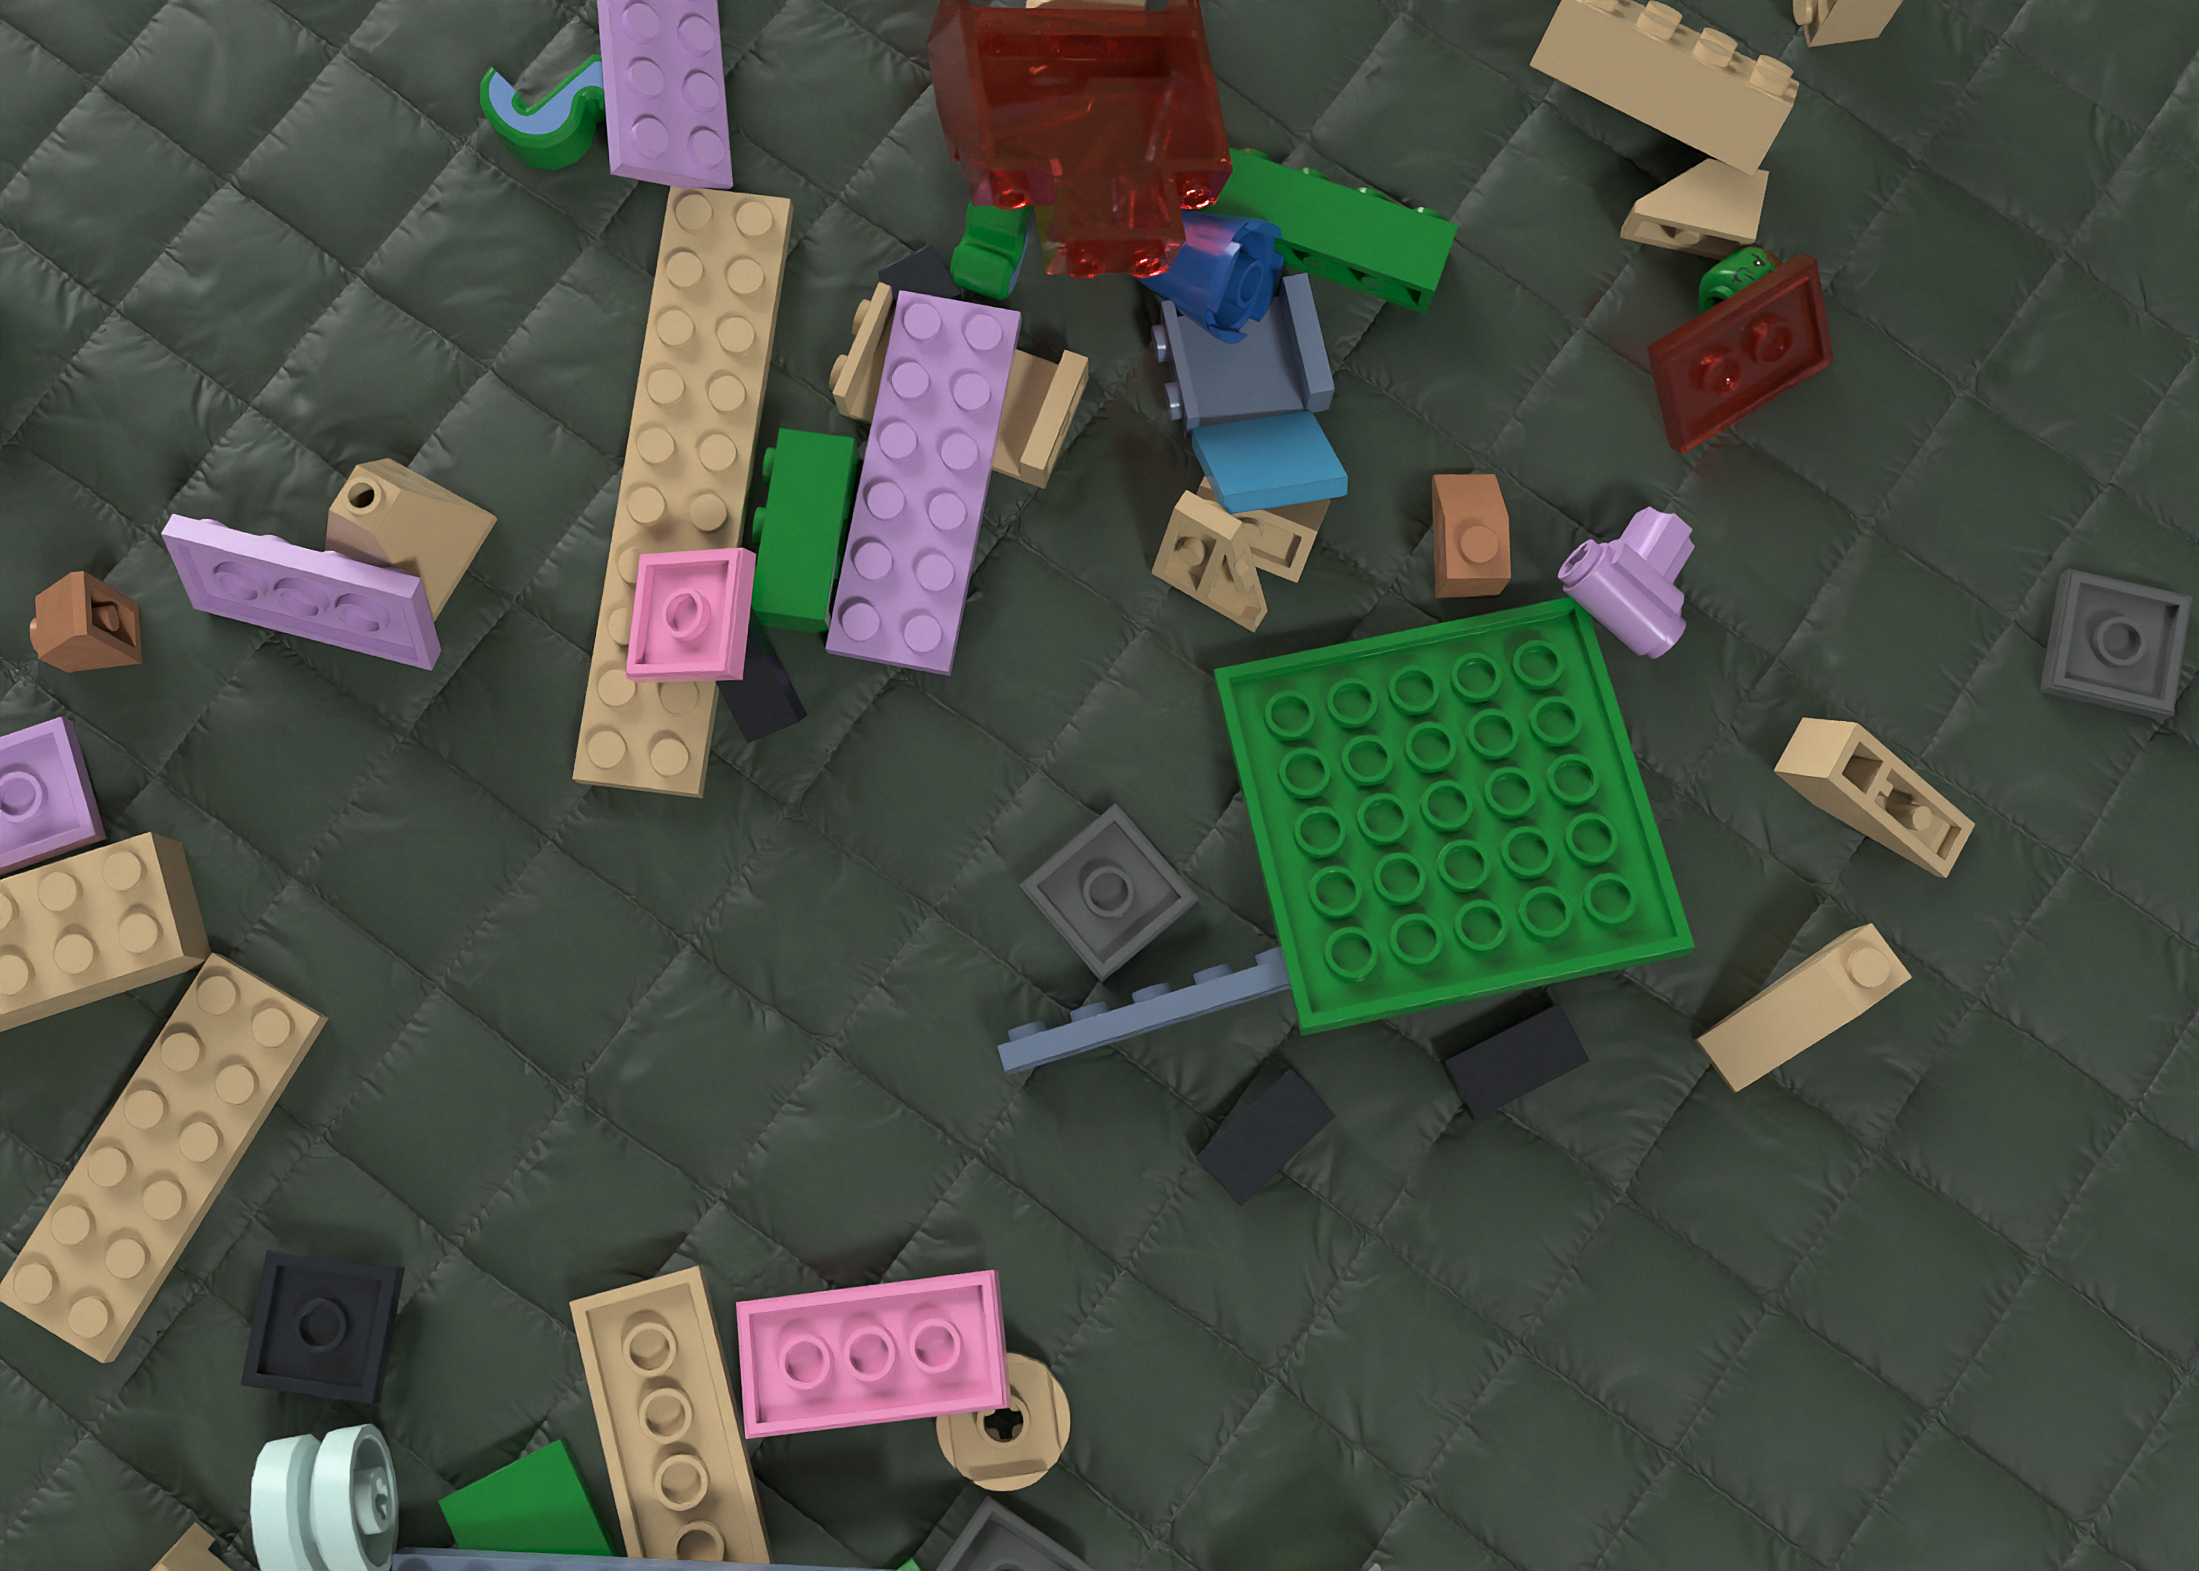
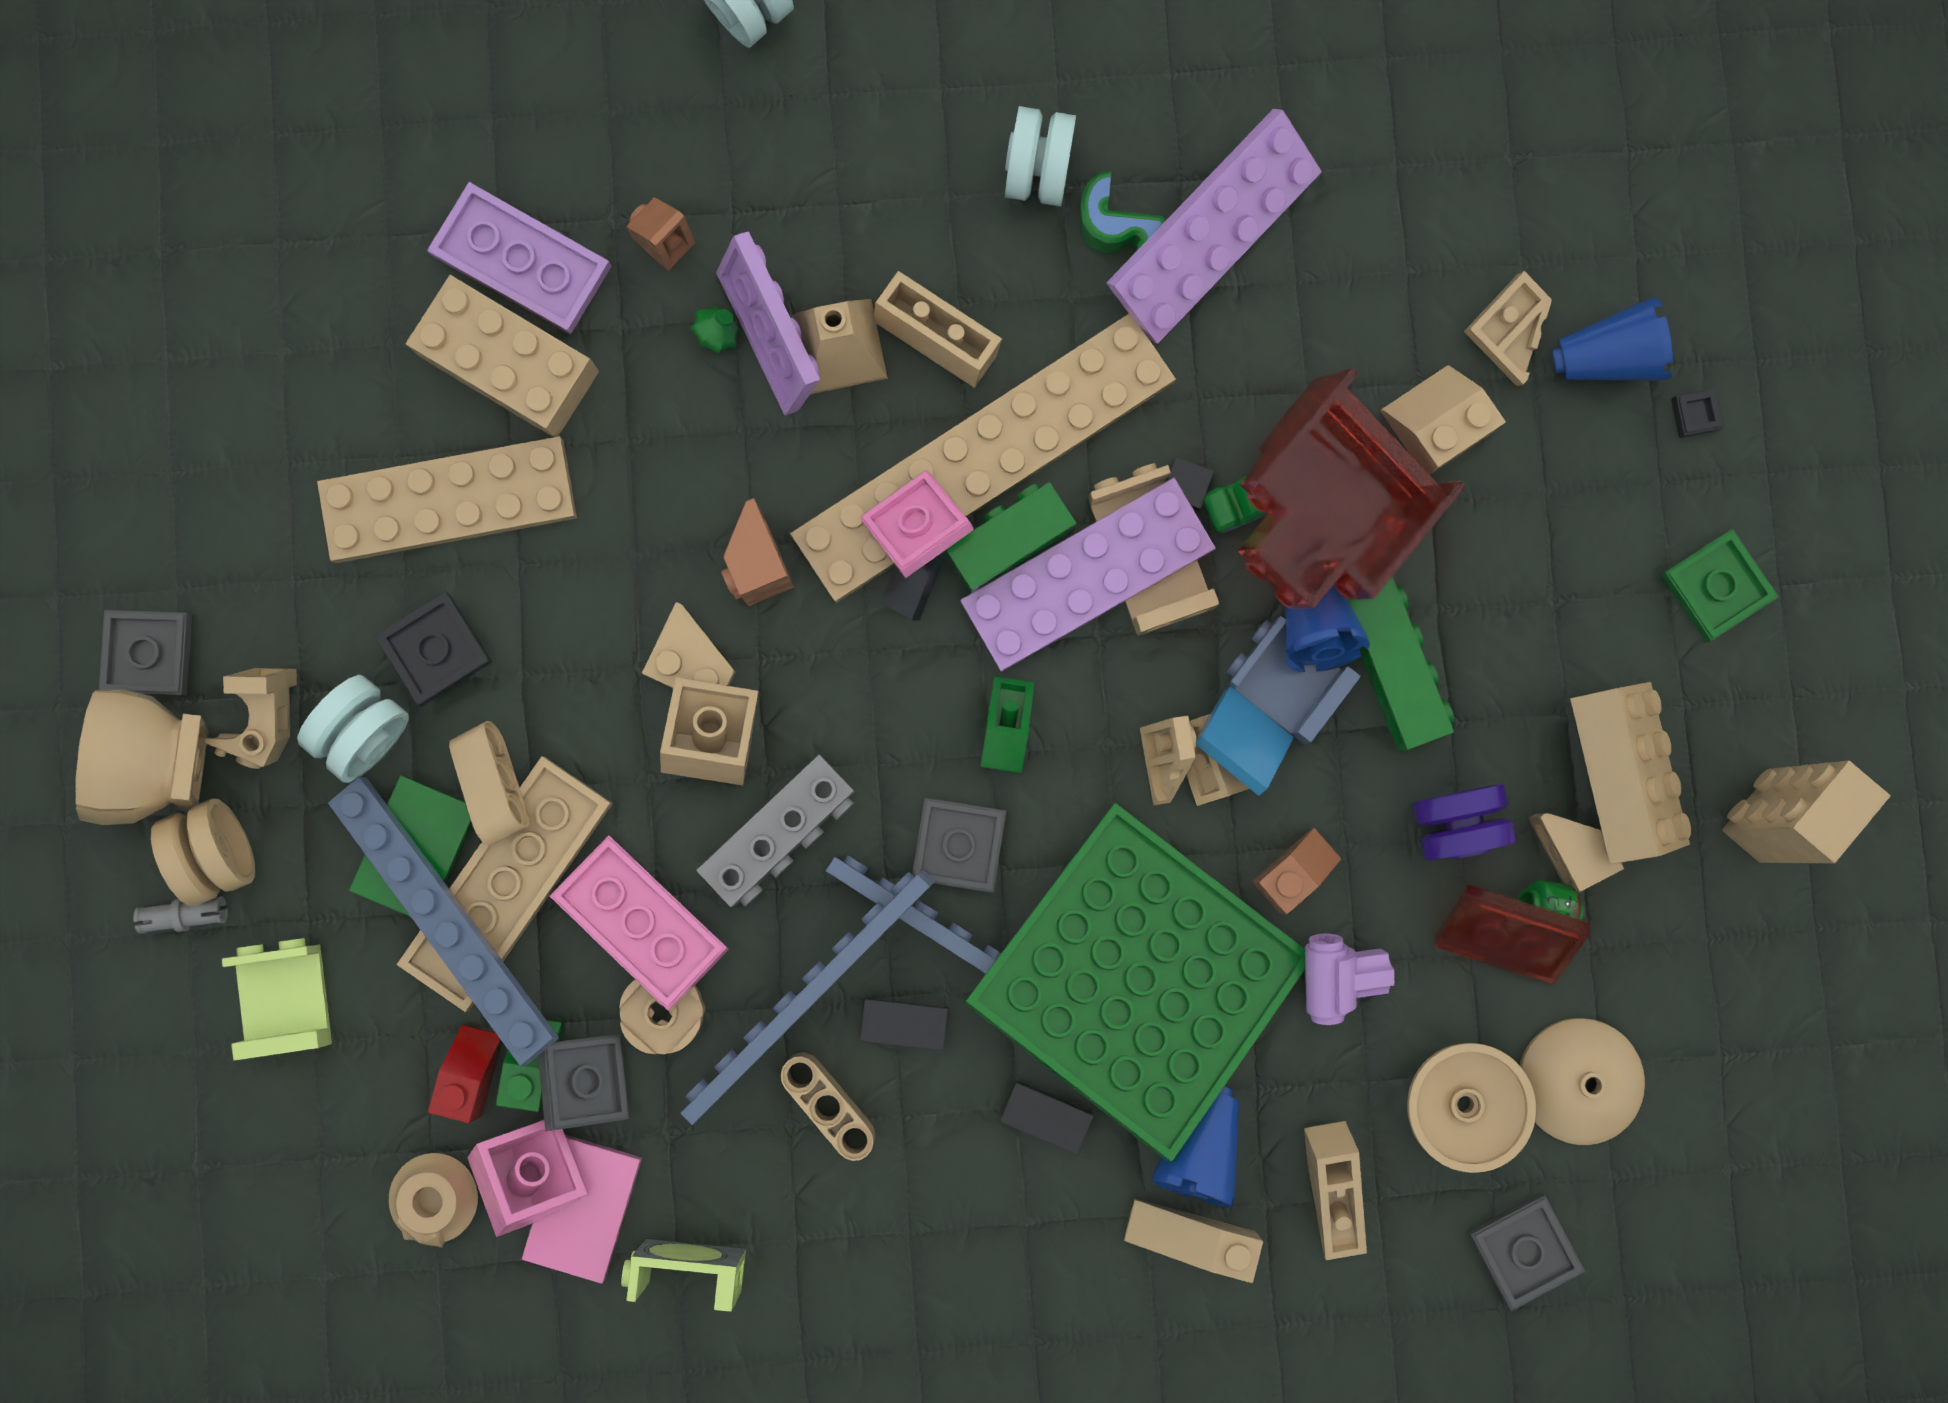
camera: 45 degrees right, 5 degrees up
none -> tan beam [449,721,529,845]
none -> tan wing [642,602,736,688]
none -> tan slope [660,677,758,785]
none -> sand blue plate [680,870,935,1125]
none -> green piece [691,305,740,354]
none -> light grey brick [696,755,856,907]
none -> nougat slope [721,498,794,606]
none -> tan beam [781,1052,875,1161]
none -> tan brick [873,271,1002,388]
none -> green slope [980,676,1035,773]
none -> light aqua wheel [1005,106,1076,207]
none -> blue cone [1151,1086,1239,1208]
none -> tan dish [1407,1043,1536,1173]
none -> dark purple wheel [1411,783,1517,860]
none -> tan dish [1519,1018,1645,1145]

